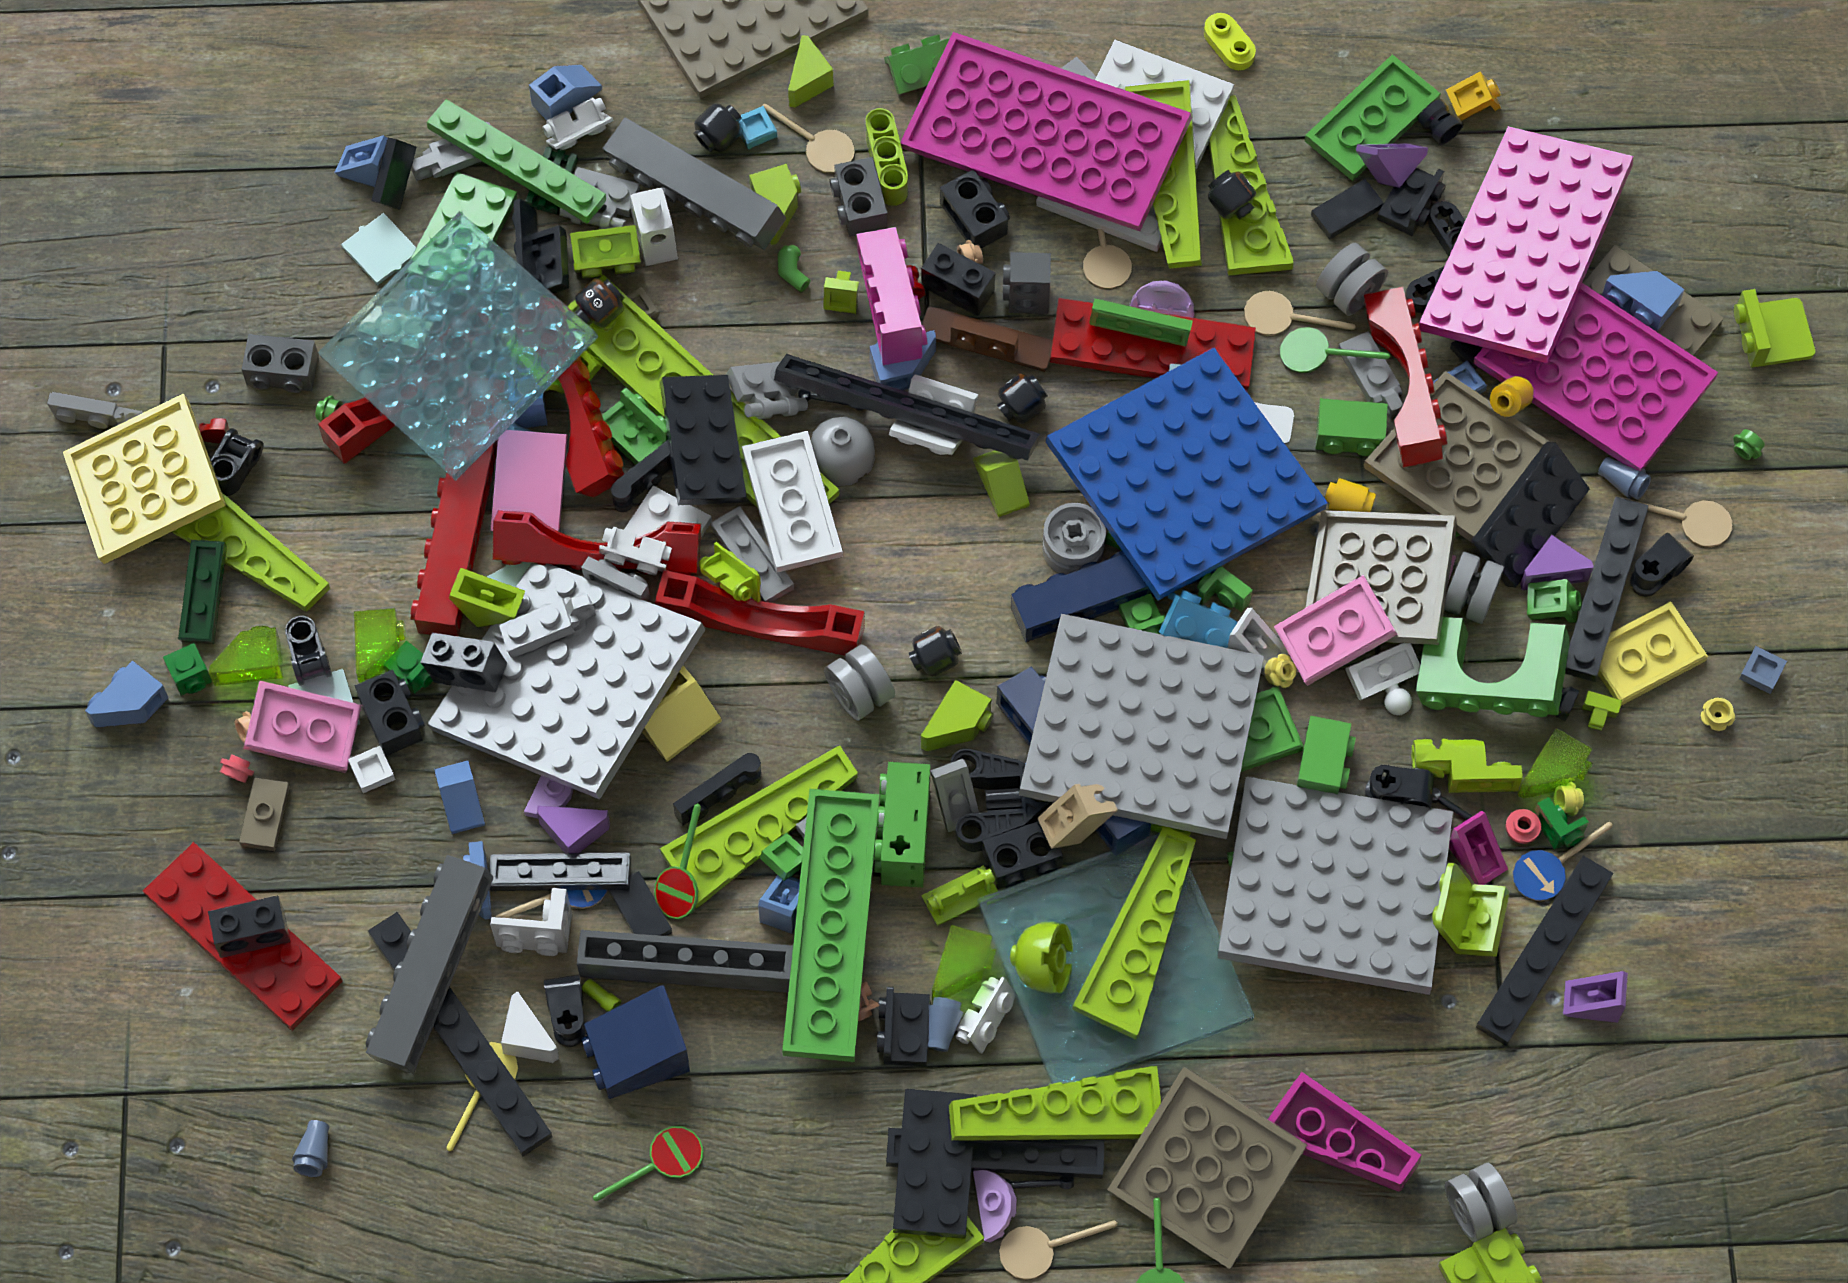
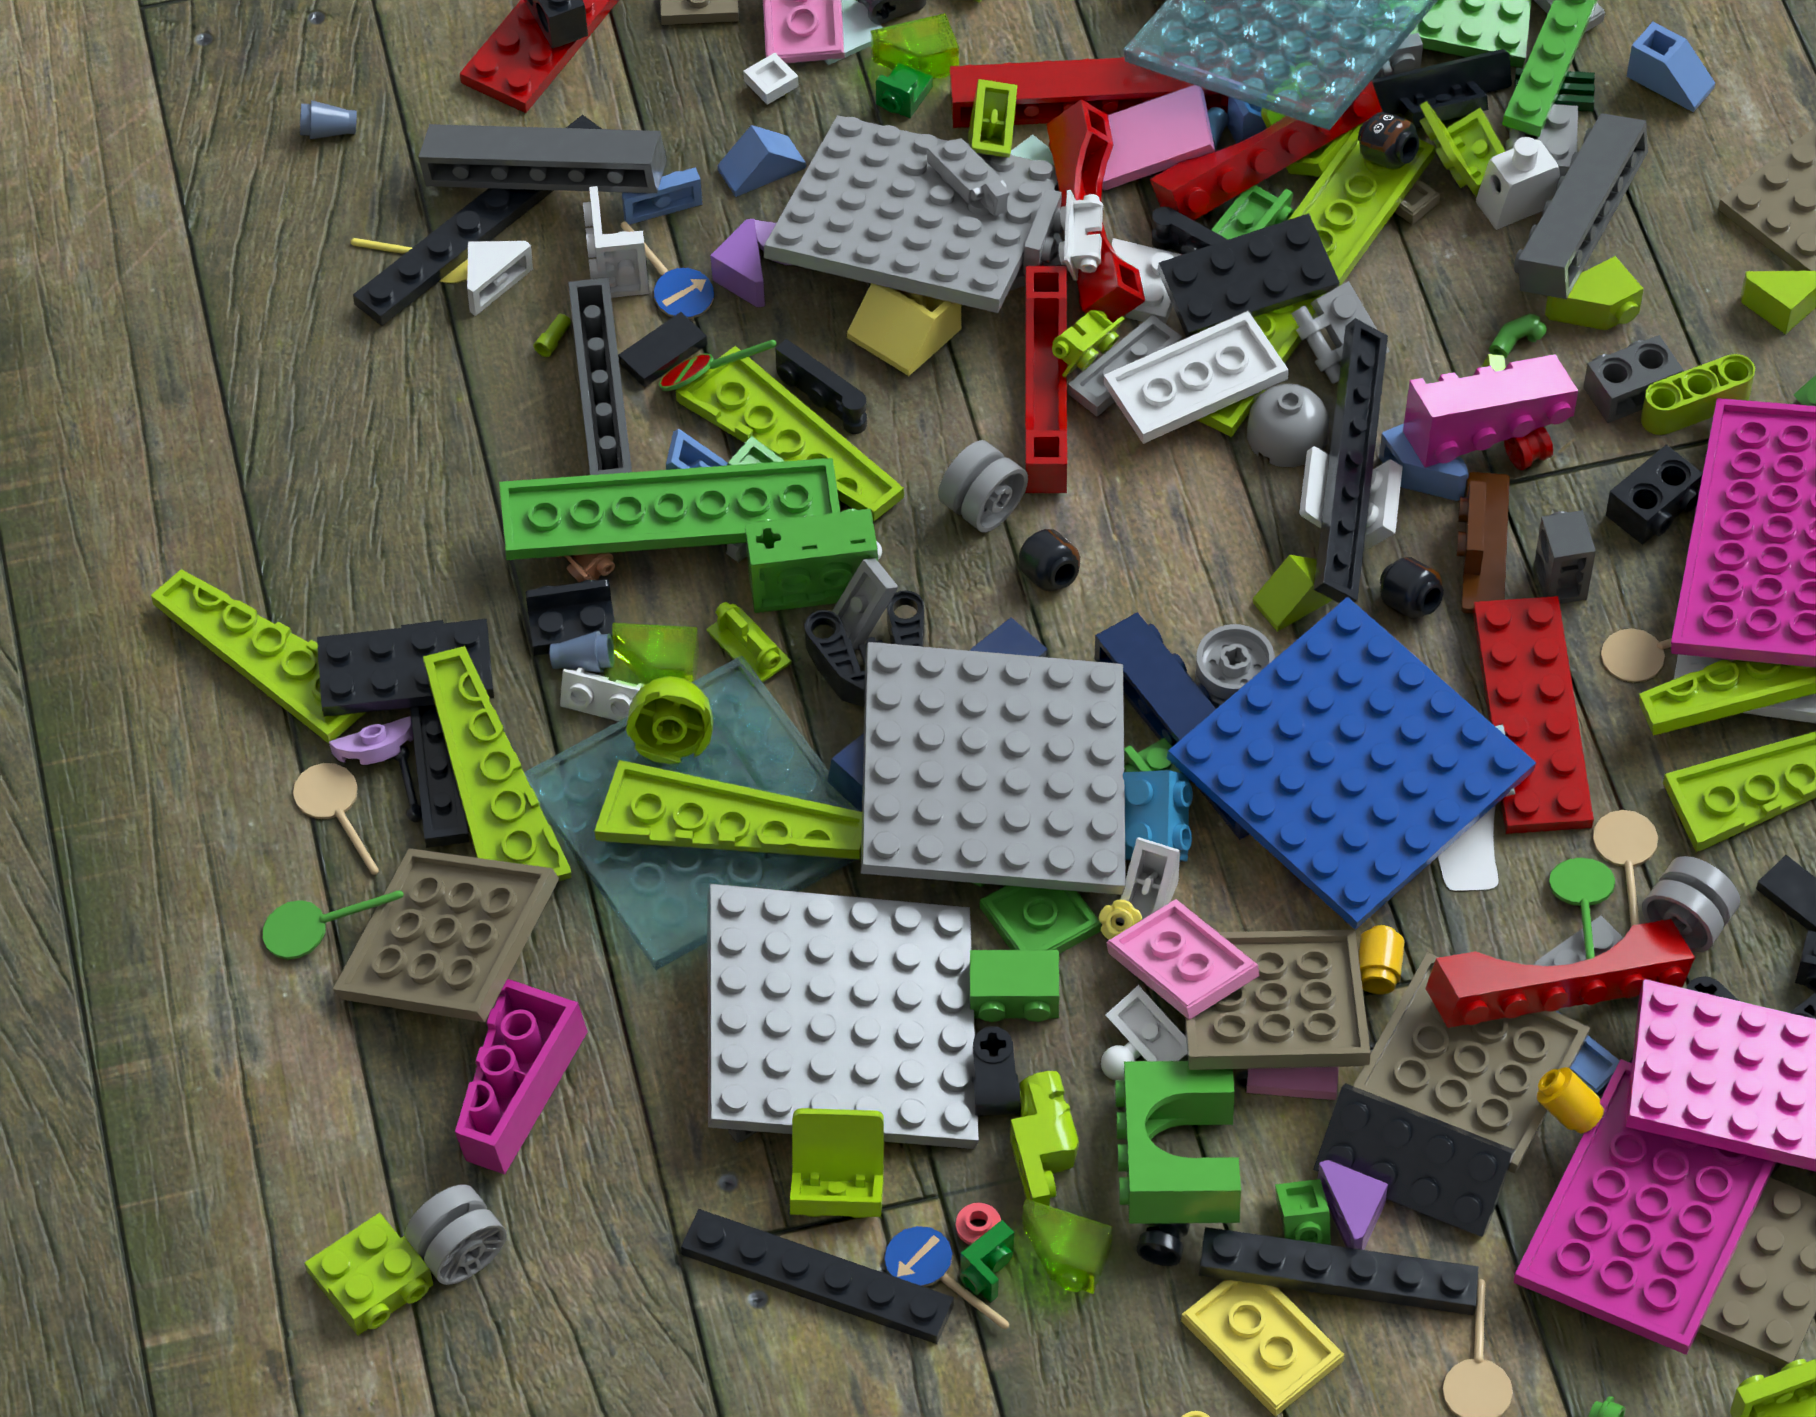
camera: 80 degrees right, 10 degrees down
black brick [354,669,425,756] -> none
black brick [421,633,507,692] -> none
tile [489,853,631,891] -> none
white hinge [542,97,614,150] -> none
black piece [544,974,586,1047] -> none
dark blue slope [581,985,690,1099] -> none
piece [593,1126,703,1201] -> none
black head [693,104,742,152] -> none
medium azure tile [739,106,777,149] -> none
tan piece [762,104,855,174] -> none
black brick [921,243,995,316] -> none
lime slope [921,680,994,751] -> none
light nougat plate [957,240,983,264] -> none
black brick [982,821,1063,889] -> none
tan hinge [1038,784,1118,849] -> none
bright green tile [1089,298,1193,346] -> none
lavender plate [1130,281,1195,318] -> none
bright green bracket [1197,566,1253,613] -> none
black head [1208,170,1257,220] -> none
bright green brick [1315,398,1388,456] -> none
black hinge [1432,788,1491,826] -> none
light grey wheel [1444,552,1504,624] -> none
dark pink slope [1449,811,1508,885] -> none
light yellow plate [1554,782,1584,816] -> none
medium lavender slope [1563,971,1628,1023] -> none
lime tile [1582,691,1622,731] -> none
sand blue cone [1598,457,1651,500] -> none
medium blue slope [1602,271,1684,332] -> none
black piece [1630,533,1694,597] -> none

